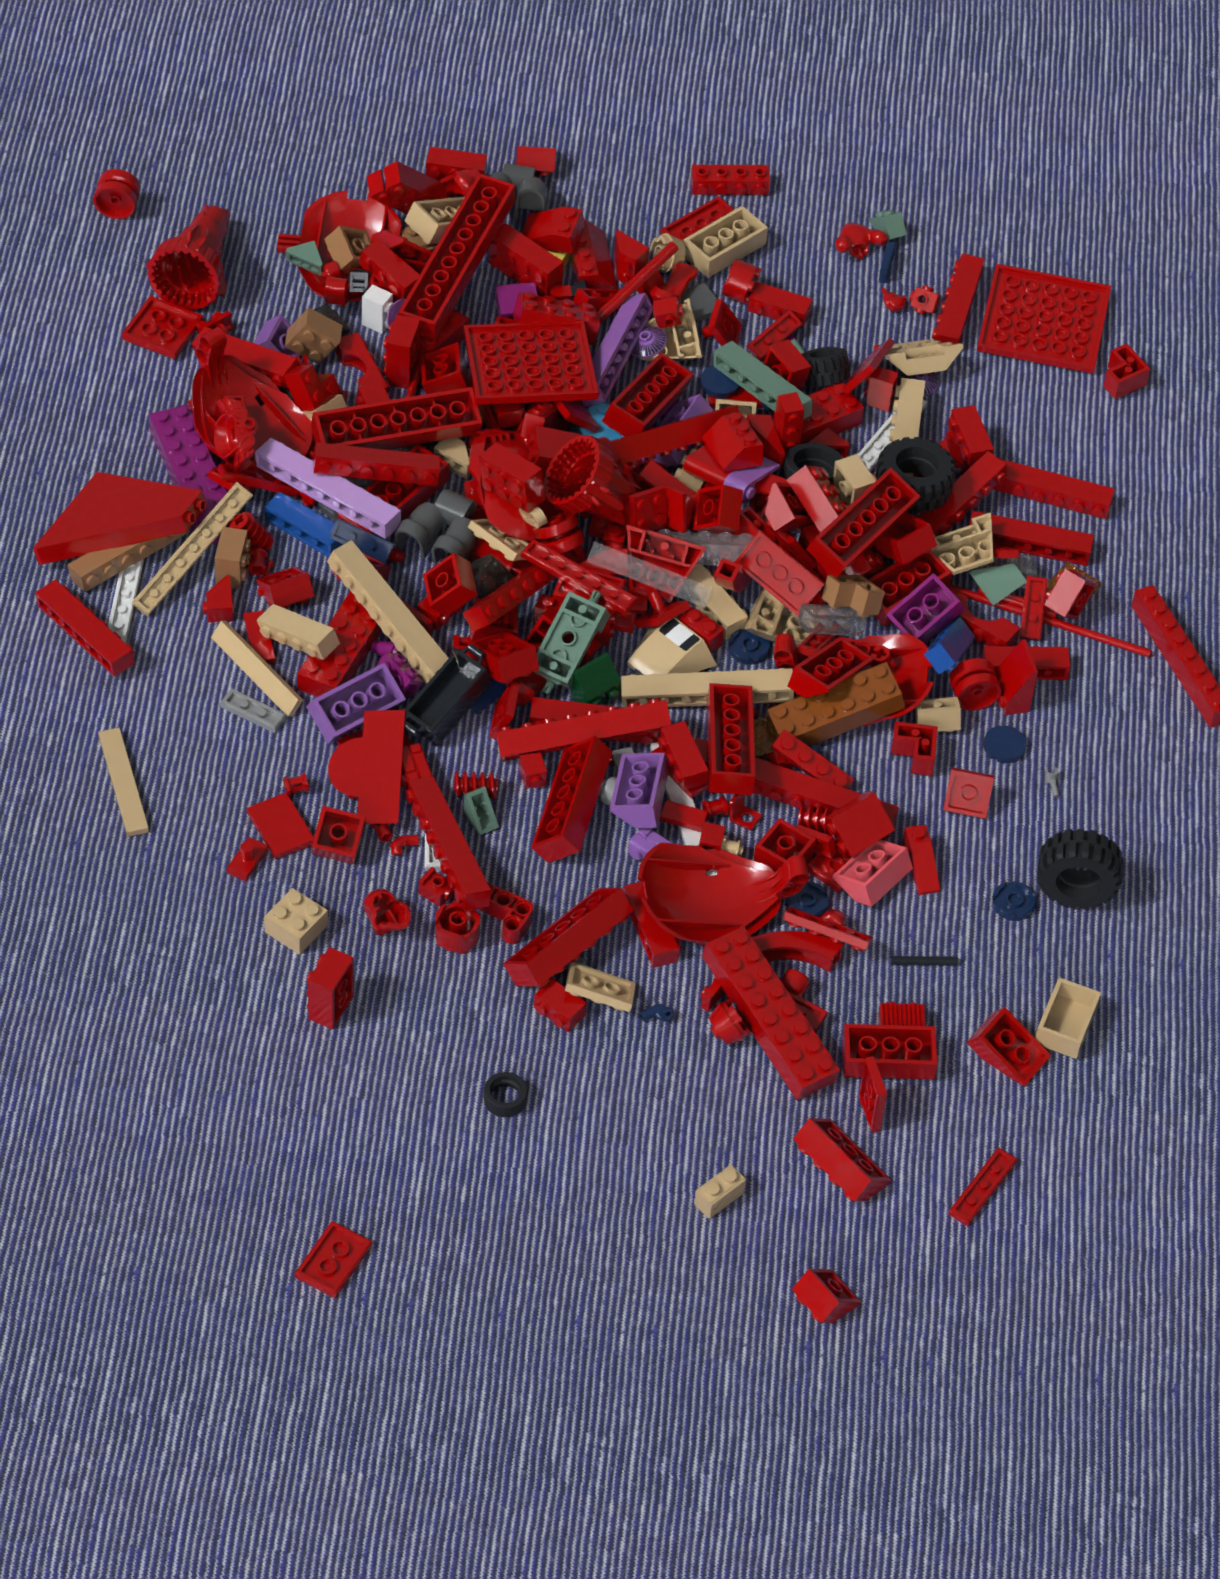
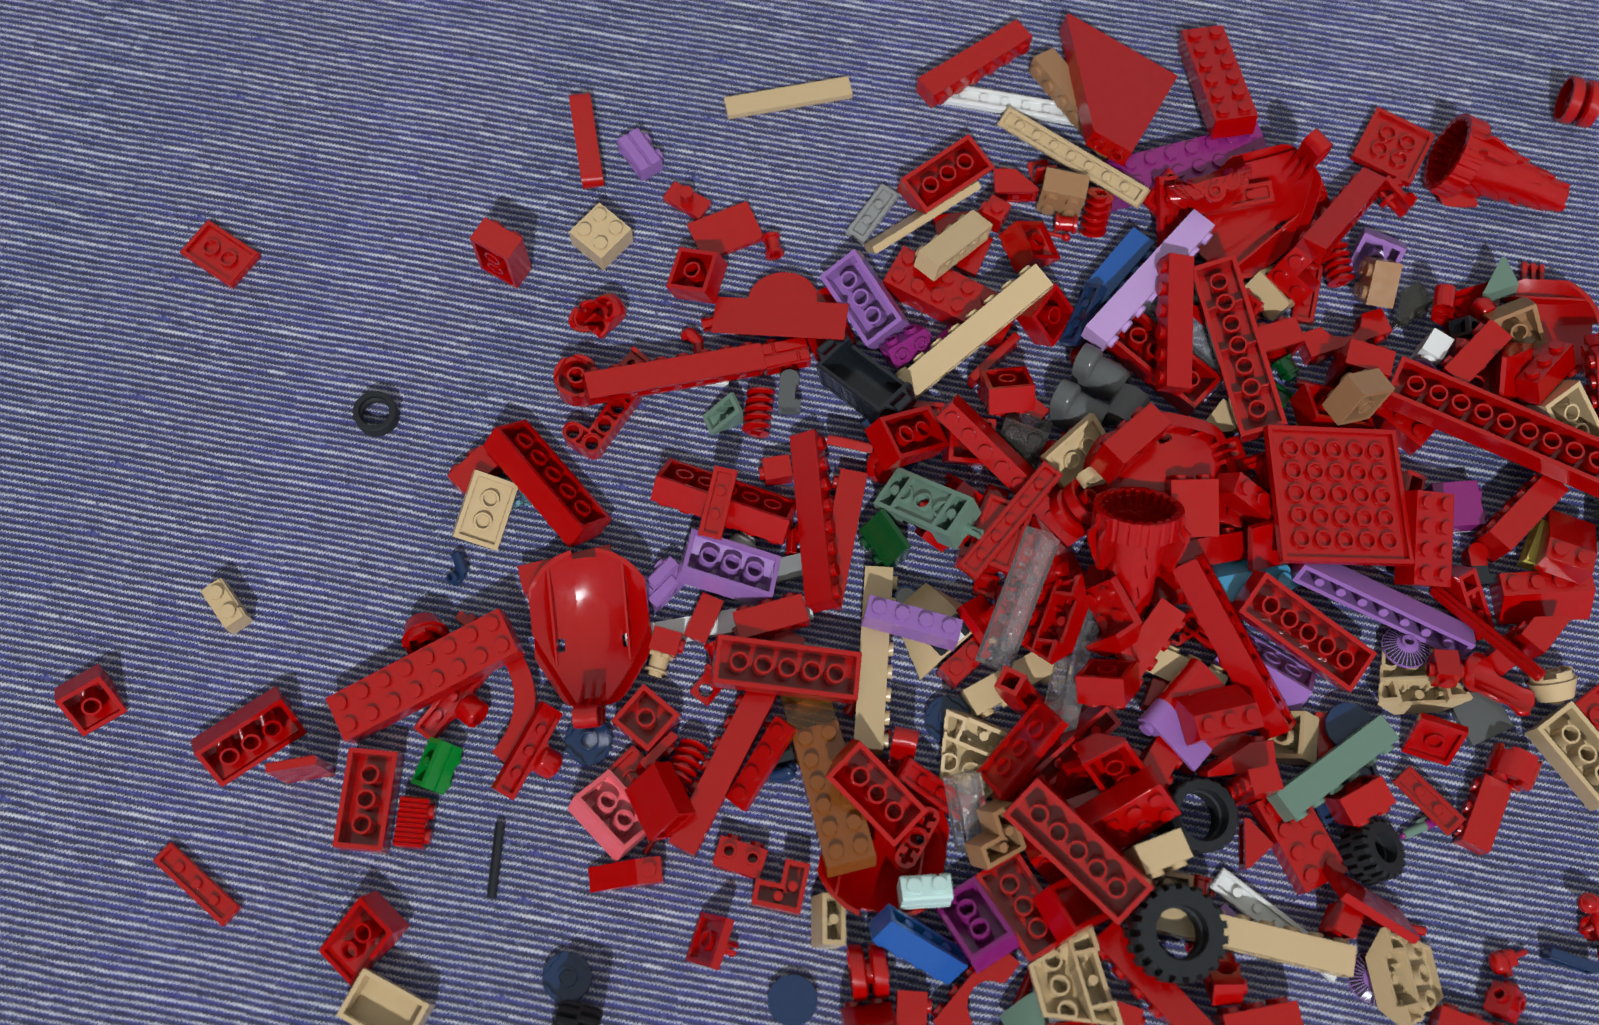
camera: 95 degrees right, 20 degrees up
none -> green brick [411,737,463,795]
none -> red beam [569,92,605,189]
none -> medium lavender brick [617,128,664,181]
none -> red plate [698,465,738,541]
none -> red brick [712,833,768,880]
none -> dark grey leg [778,369,801,415]
none -> medium lavender brick [861,594,963,651]
none -> red slope [897,134,995,214]
none -> light aqua brick [897,873,953,910]
none -> red brick [979,195,1012,234]
none -> red bracket [1027,159,1058,185]
none -> red brick [1178,25,1258,140]
none -> medium nougat brick [1322,368,1395,426]
none -> red brick [1516,340,1575,405]

